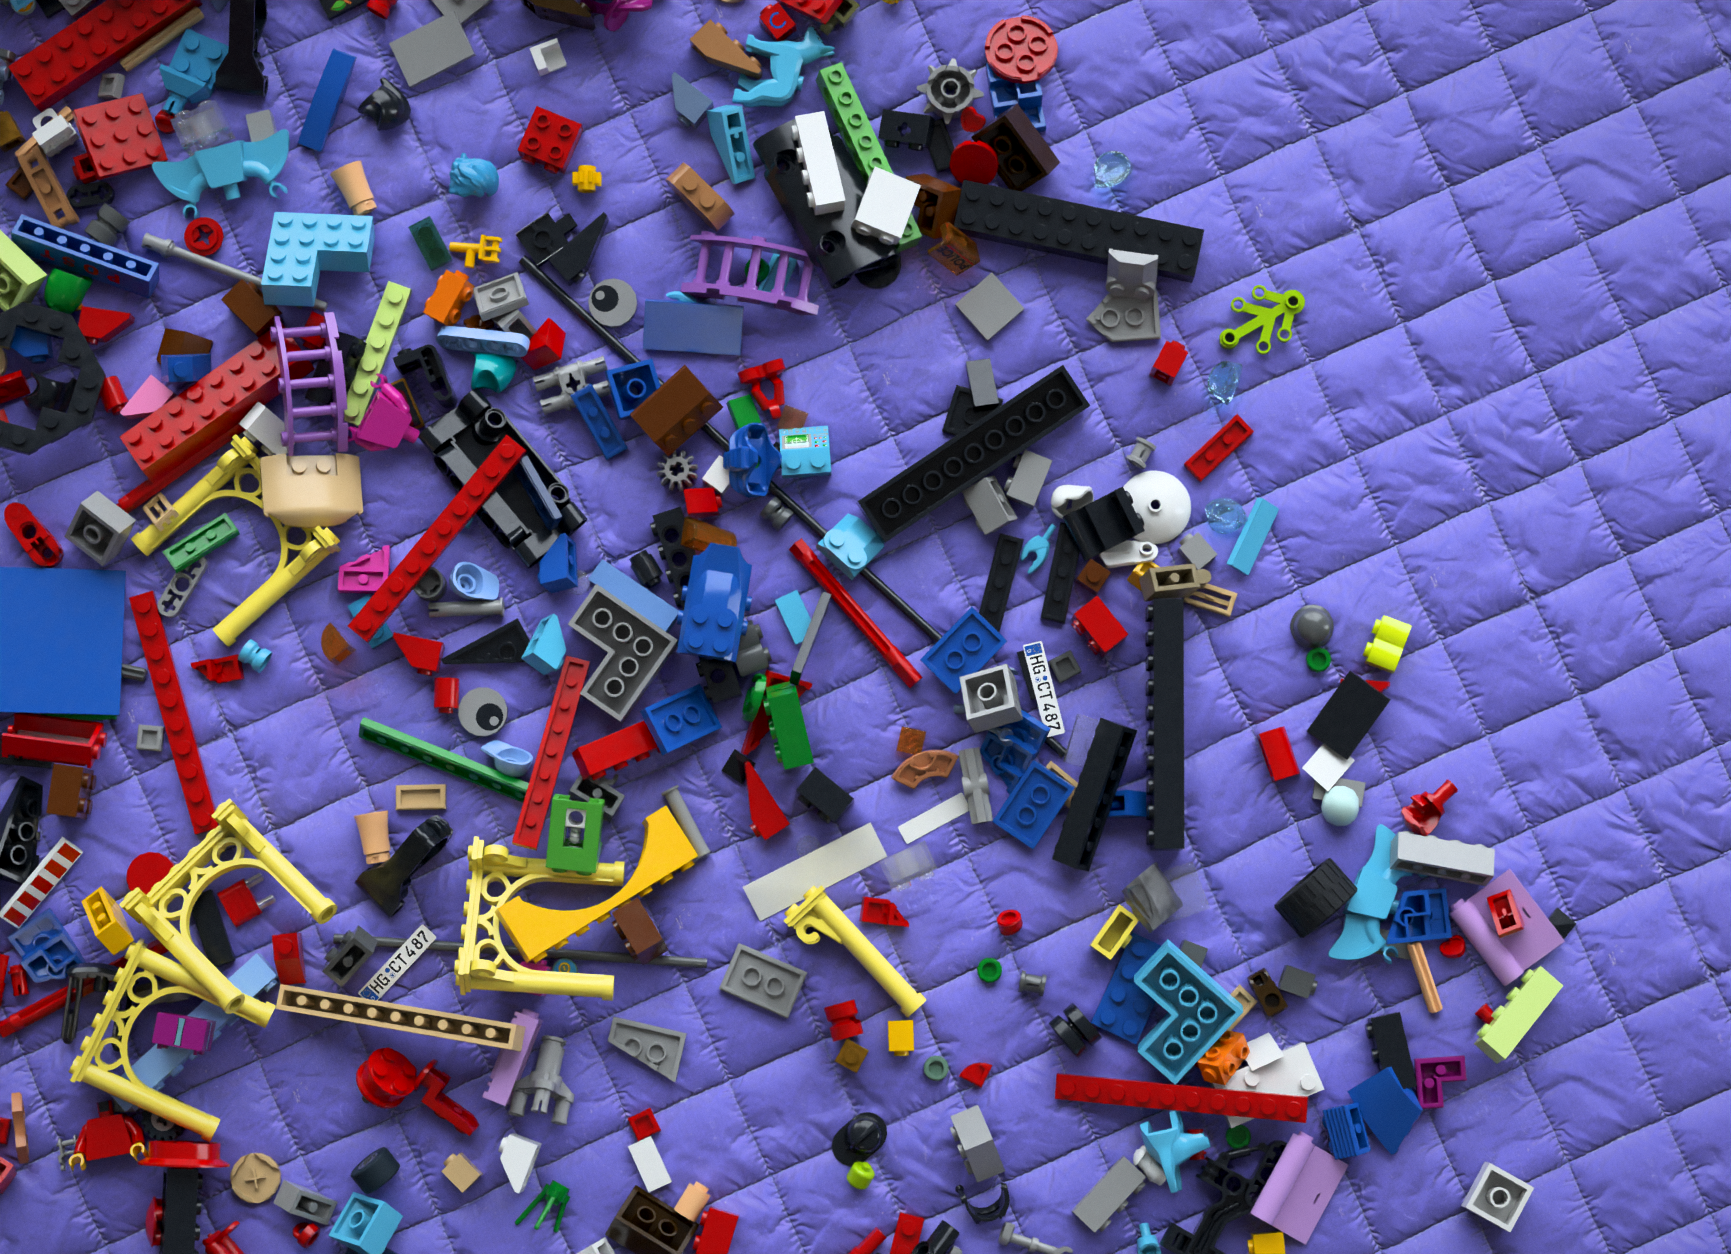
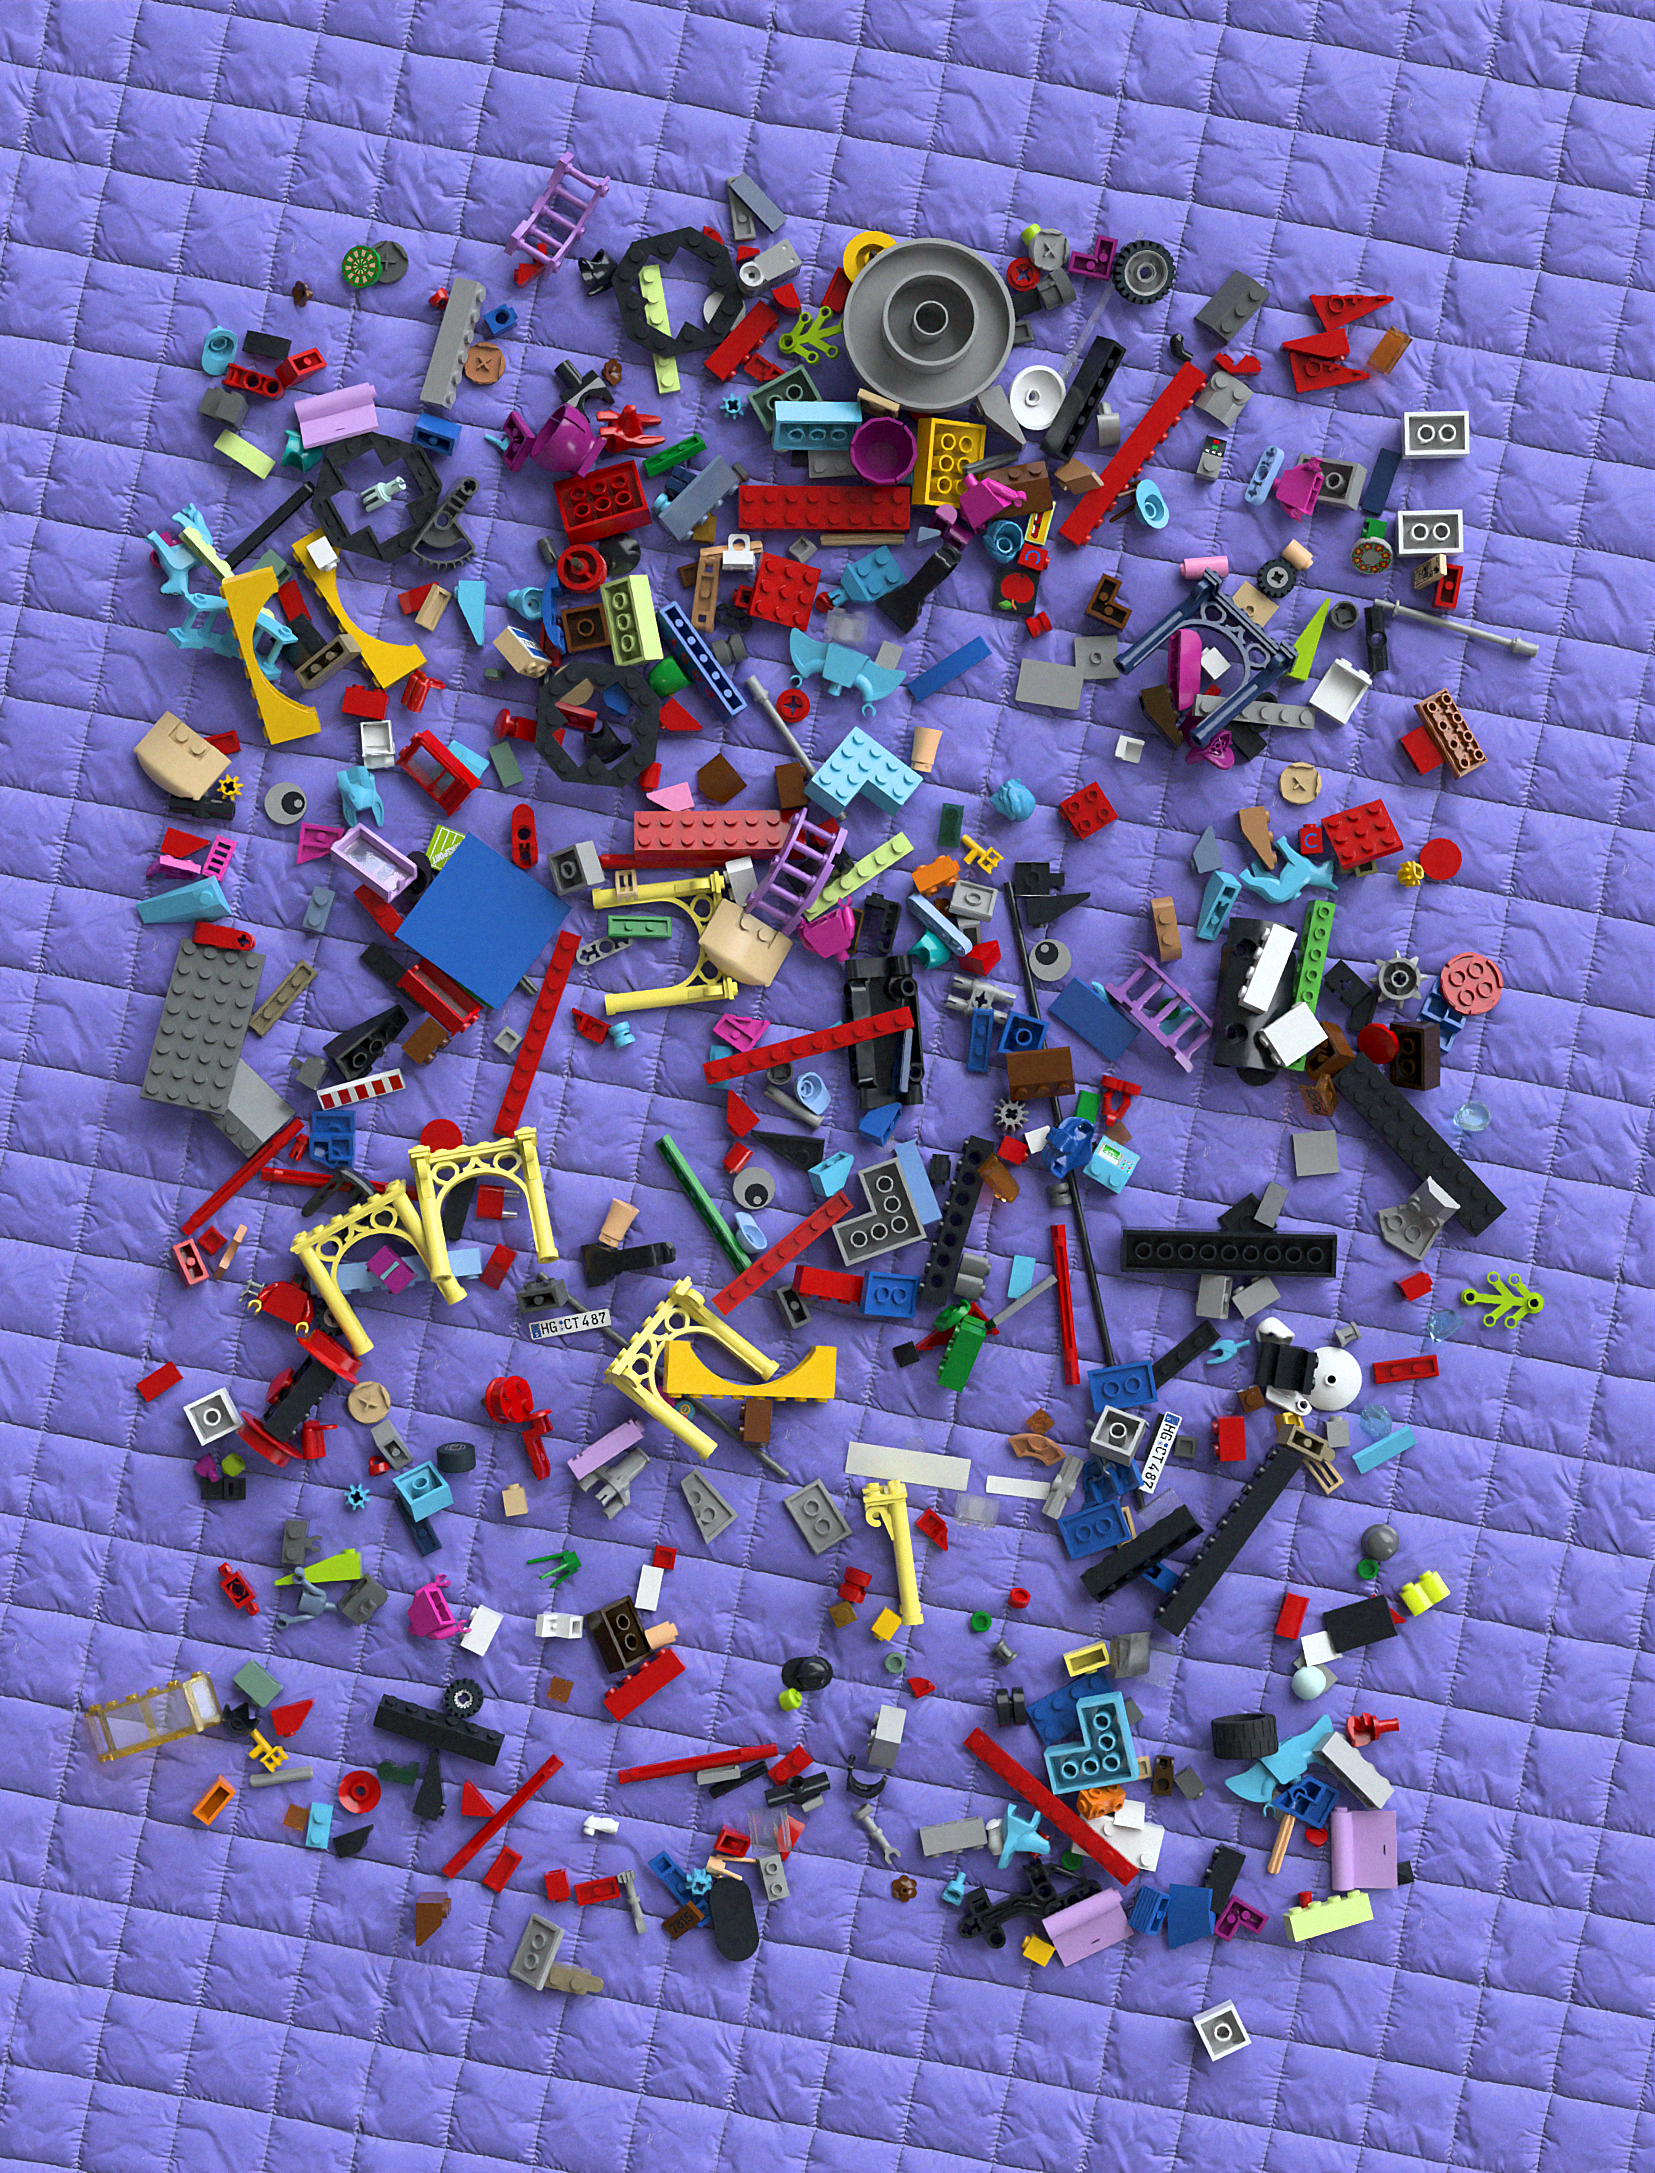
camera: 30 degrees right, 5 degrees up
yellow brick [81,886,134,955] -> none
blue slope [161,354,211,382] -> none
tan brick [276,984,526,1052] -> none
clear orange brick [321,622,356,665] -> none
black piece [358,77,411,131] -> none
tan tile [396,784,447,811] -> none
white slope [498,1133,542,1193] -> none
bright green brick [546,794,605,876] -> none
yellow gear [572,165,602,193] -> none
light grey pin [661,785,711,859] -> none
blue slope [677,543,752,663] -> none
red slope [744,760,790,840] -> none
black brick [796,767,854,824] -> none
medium azure slope [816,513,884,580] -> none
red piece [960,106,986,132] -> none
black tile [1040,522,1079,624] -> none
red slope [1487,889,1525,938] -> none

